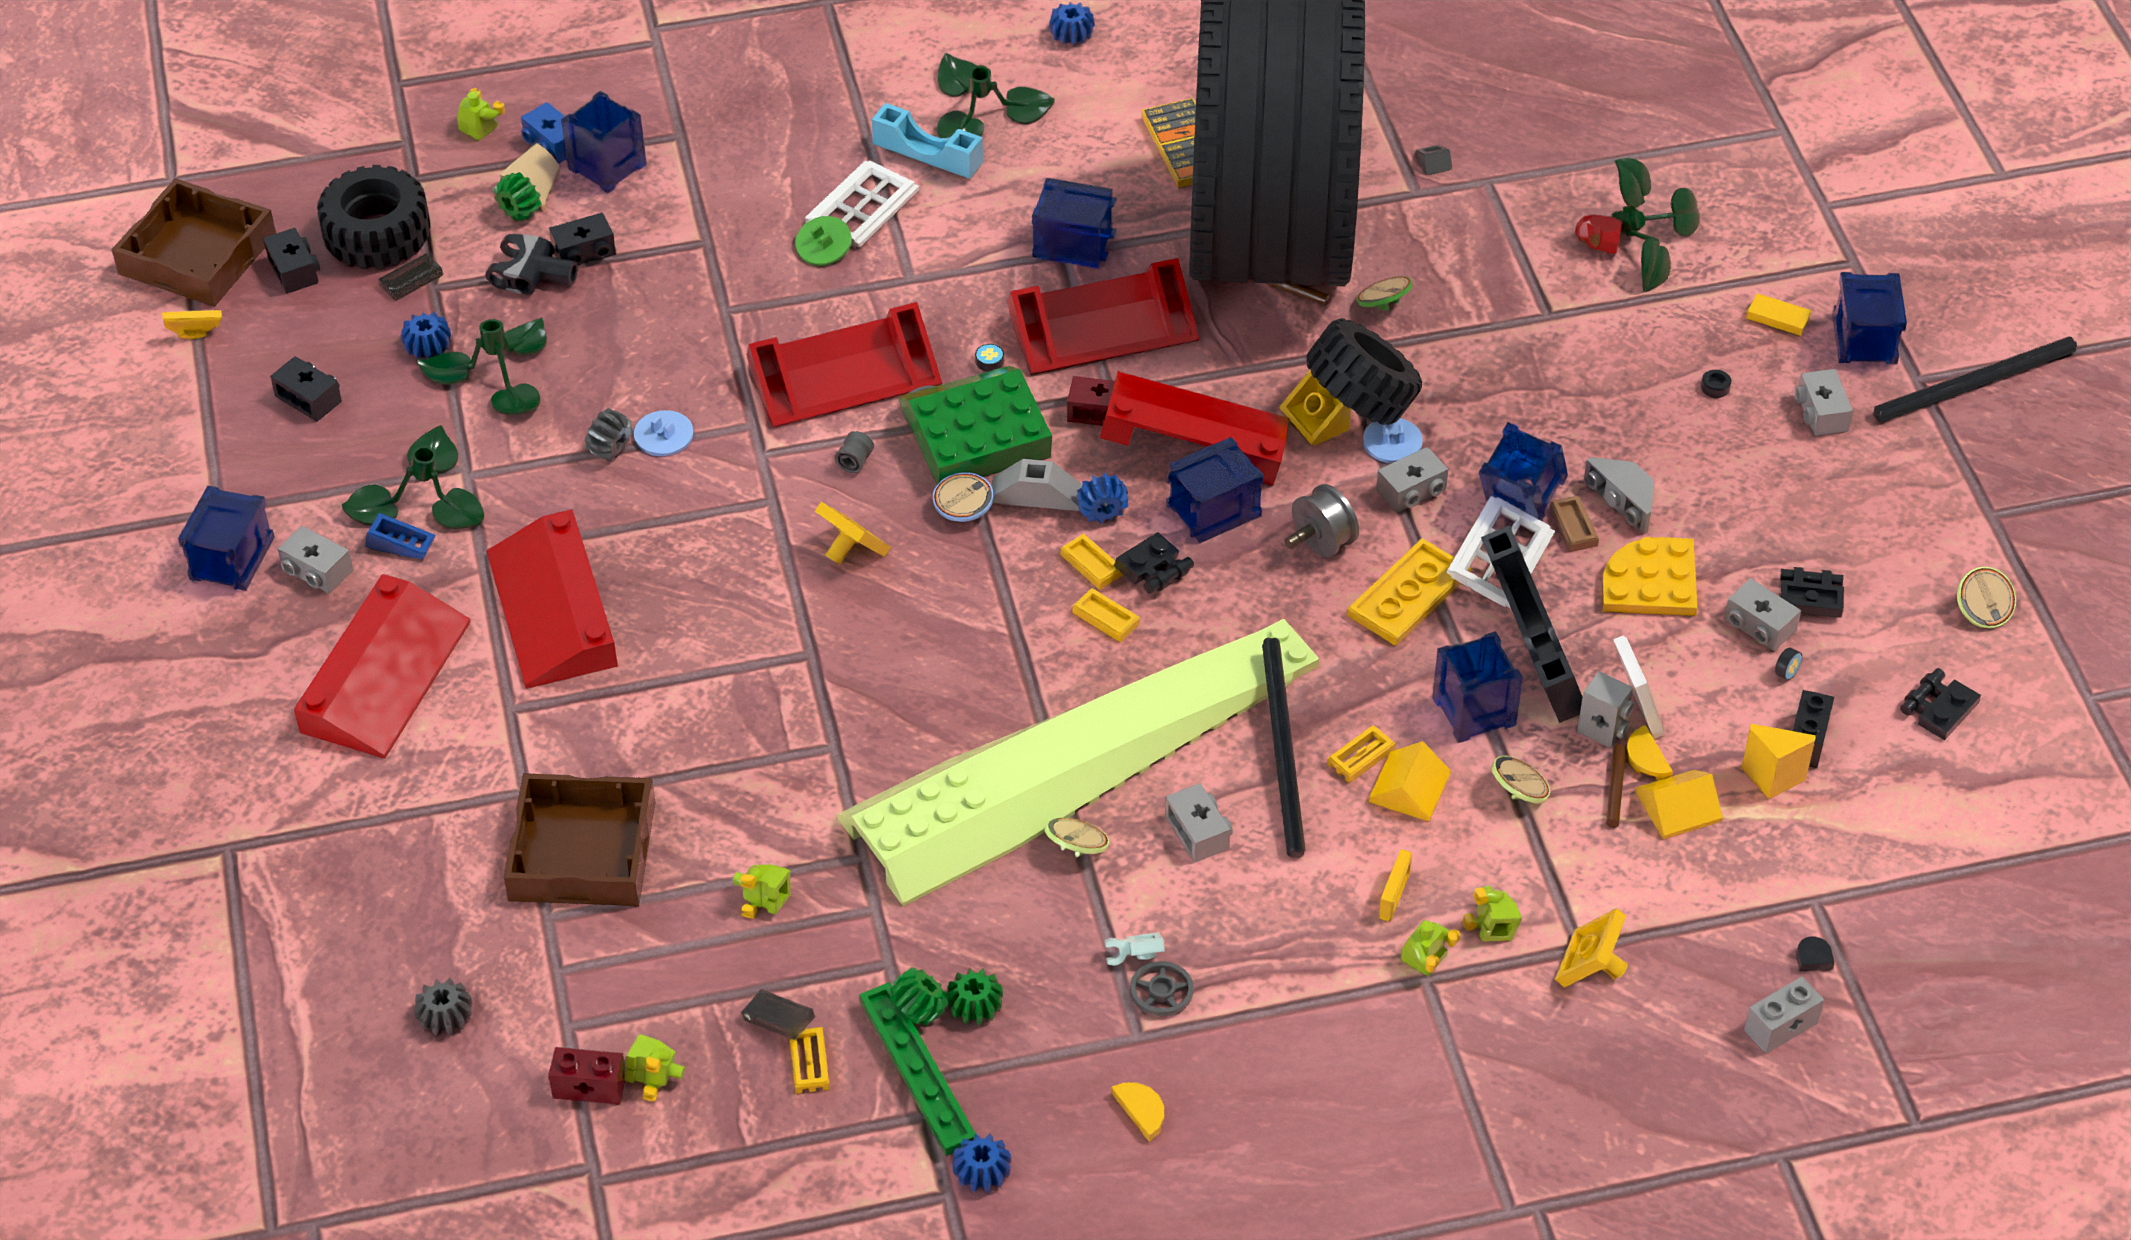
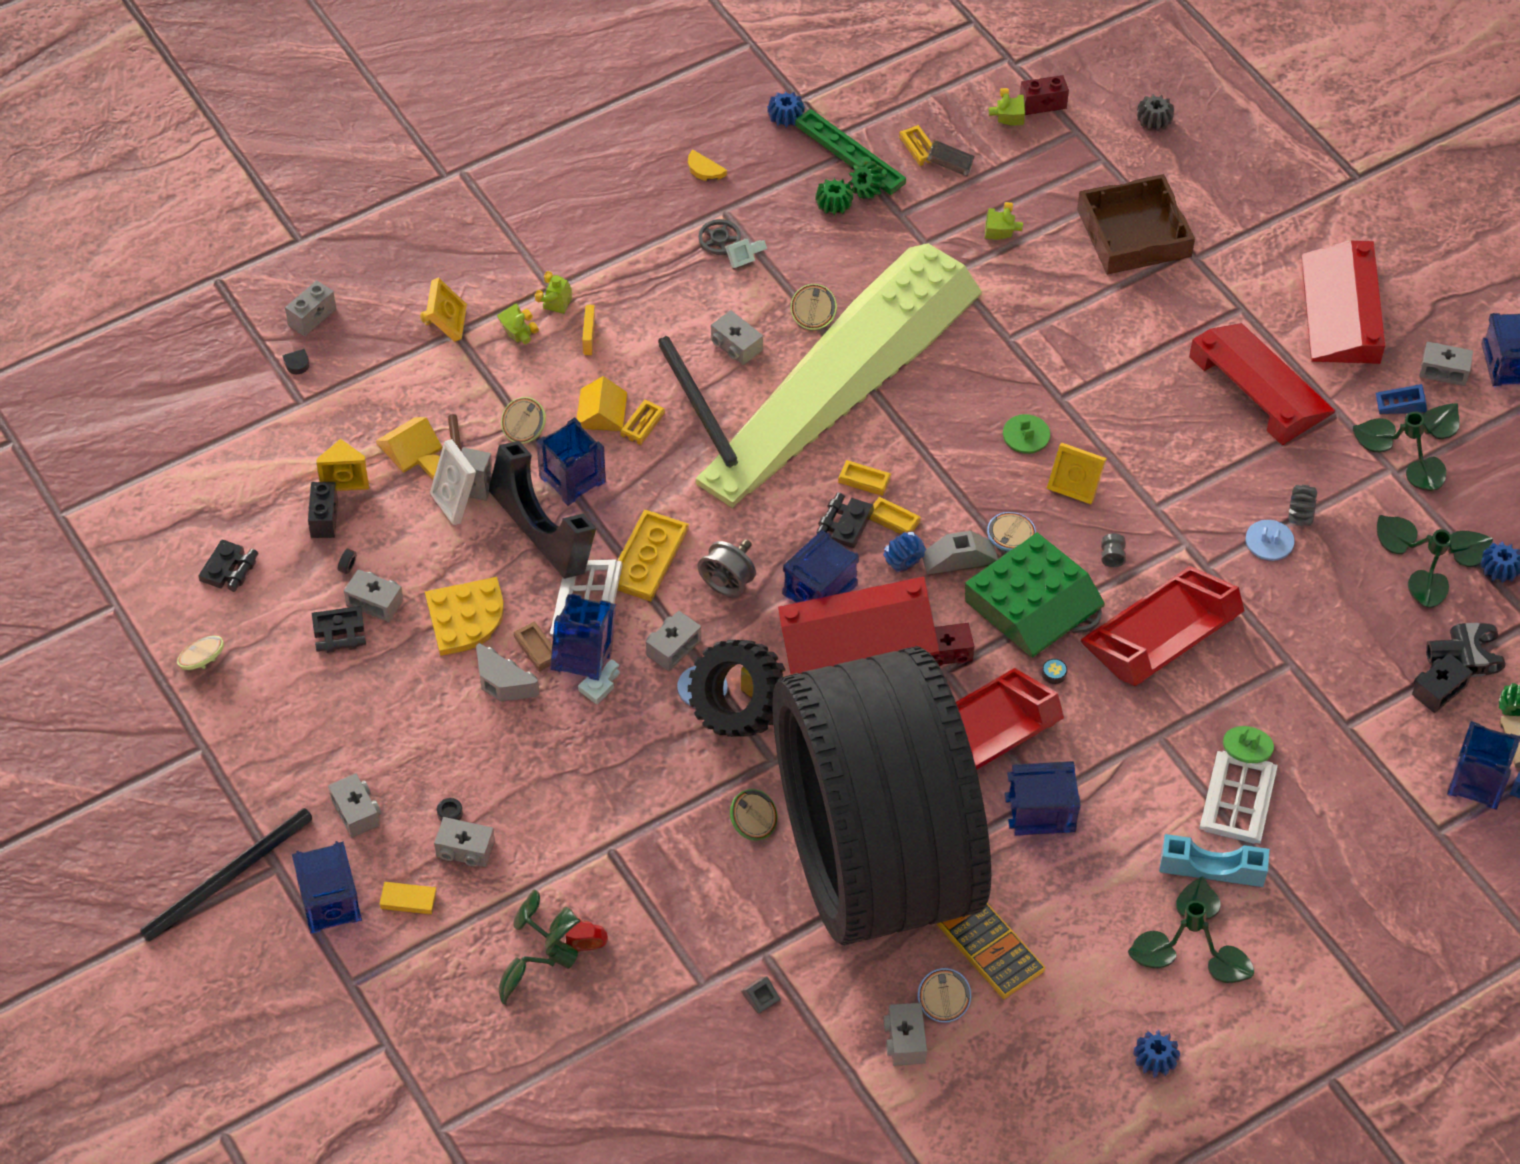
camera: 160 degrees right, 5 degrees up
none -> light grey brick [434,817,495,867]
none -> bright green piece [1003,414,1050,454]

